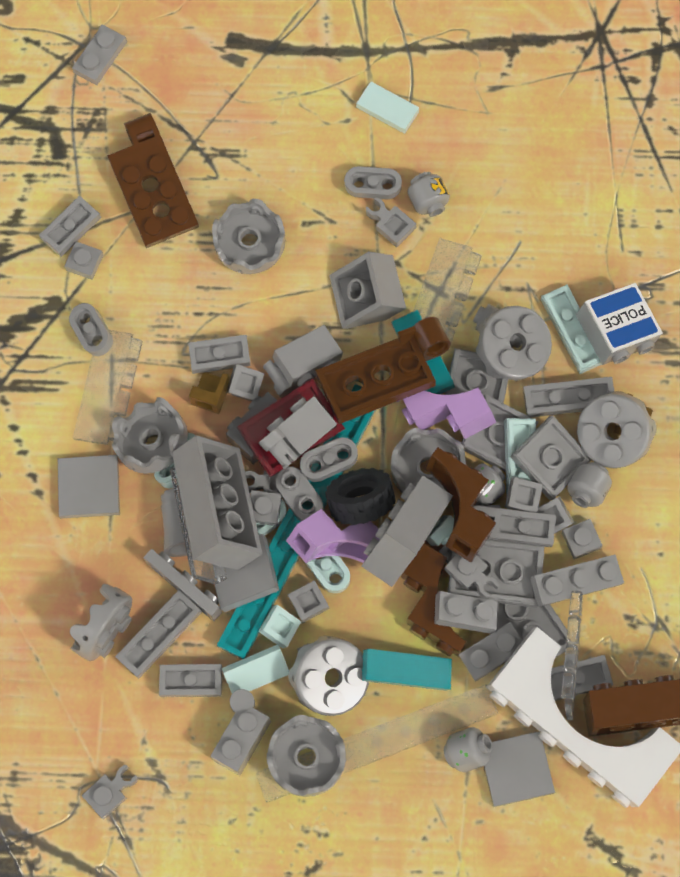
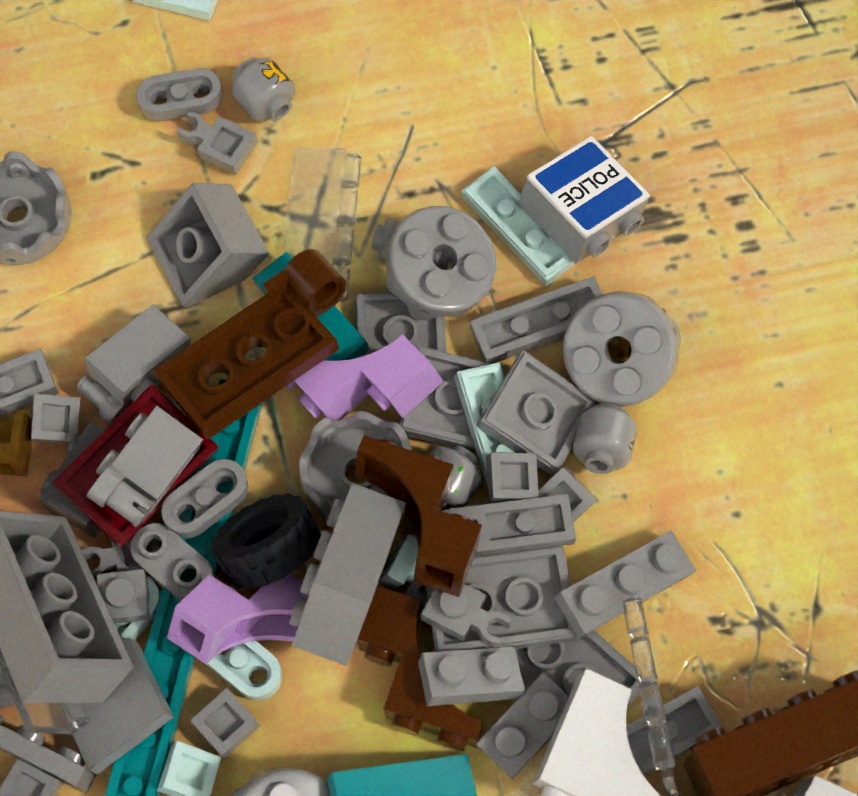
camera: 15 degrees left, 5 degrees down
light grey plate [562,519,602,559] -> none

